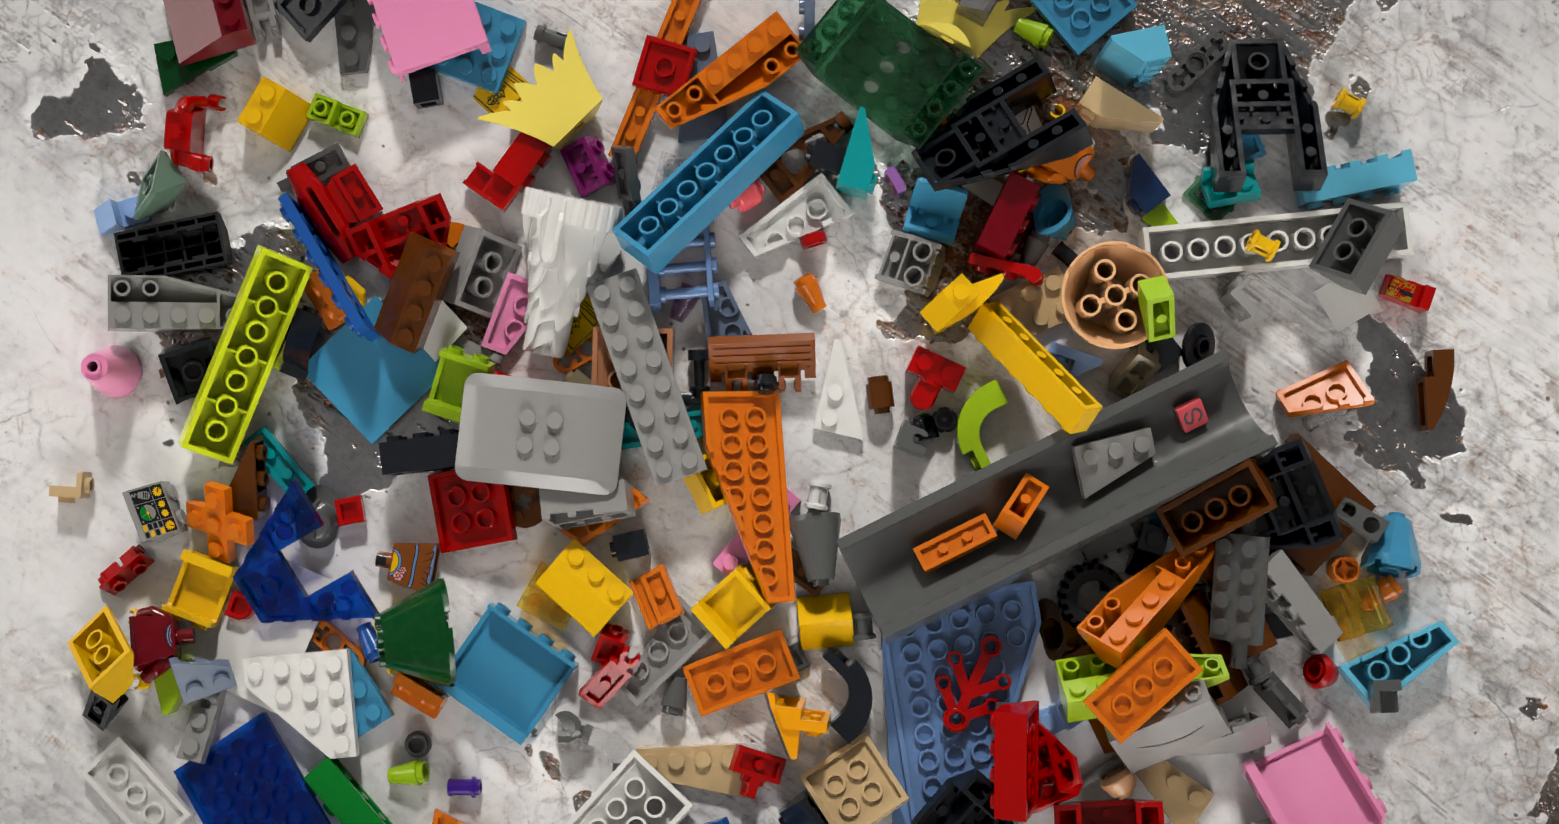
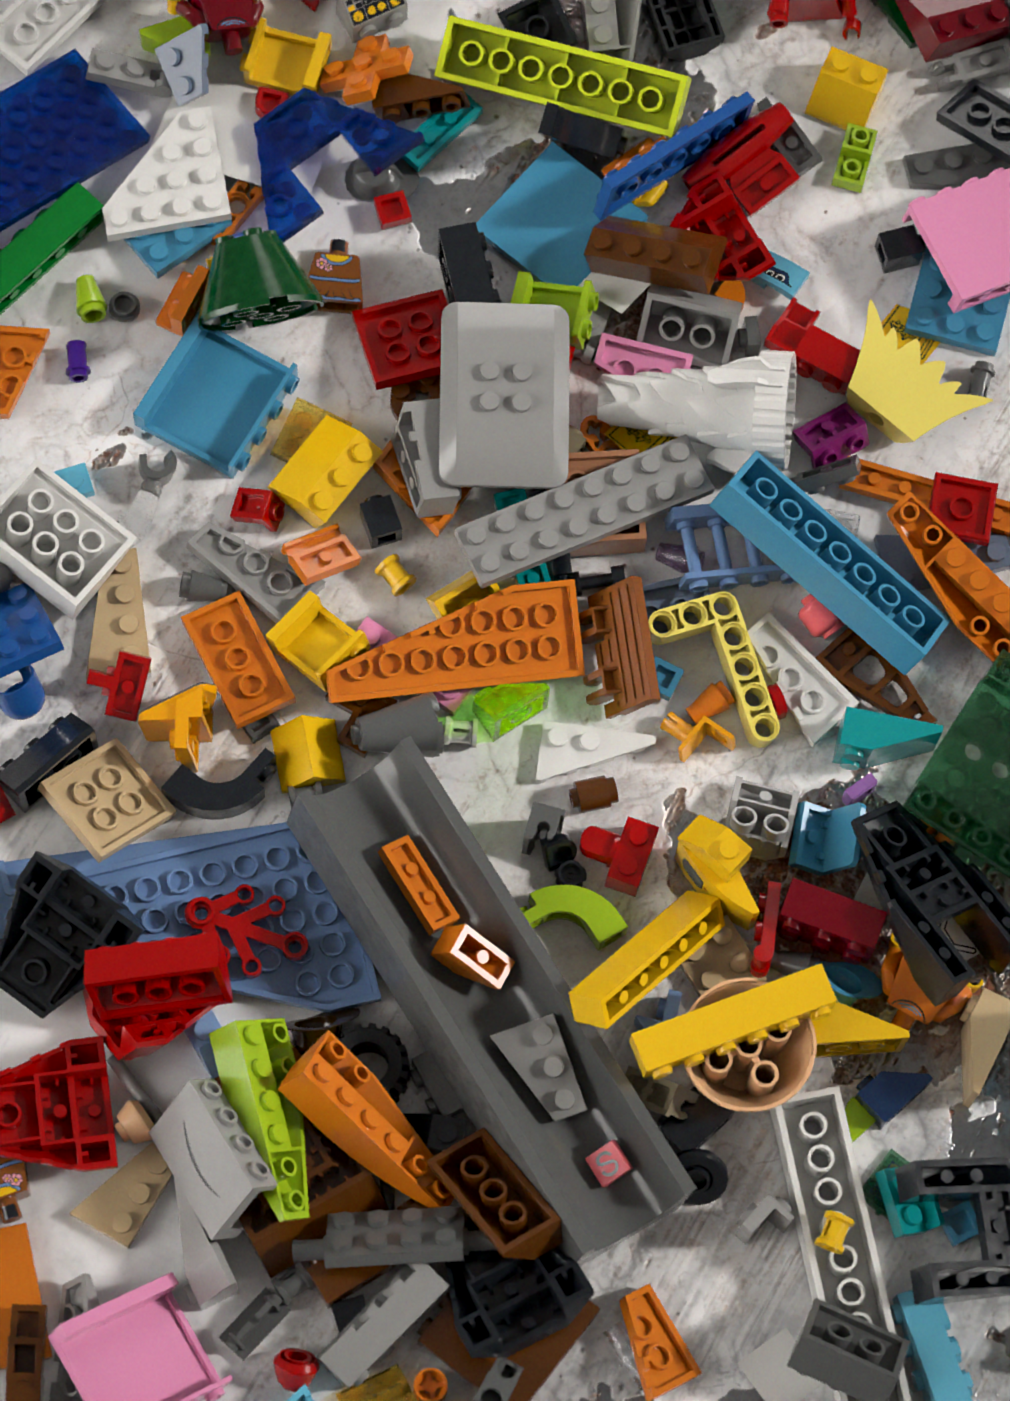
camera: 75 degrees right, 15 degrees down
plate [578,645,641,710] -> none
black plate [753,374,779,395] -> none
black brick [804,139,847,176] -> none
orange plate [1082,628,1203,744] -> none
lime slope [1138,275,1176,343] -> none
none -> medium azure plate [54,462,95,498]
none -> yellow bush [374,554,417,597]
none -> clear neon green slope [472,683,550,742]
none -> yellow brick [629,963,837,1080]
none -> light yellow beam [648,591,780,748]
none -> dark azure plate [654,656,684,701]
none -> light orange bracket [660,712,736,763]
none -> dark grey plate [737,316,761,357]
none -> medium azure slope [751,251,810,300]
none -> yellow slope [810,1002,910,1058]

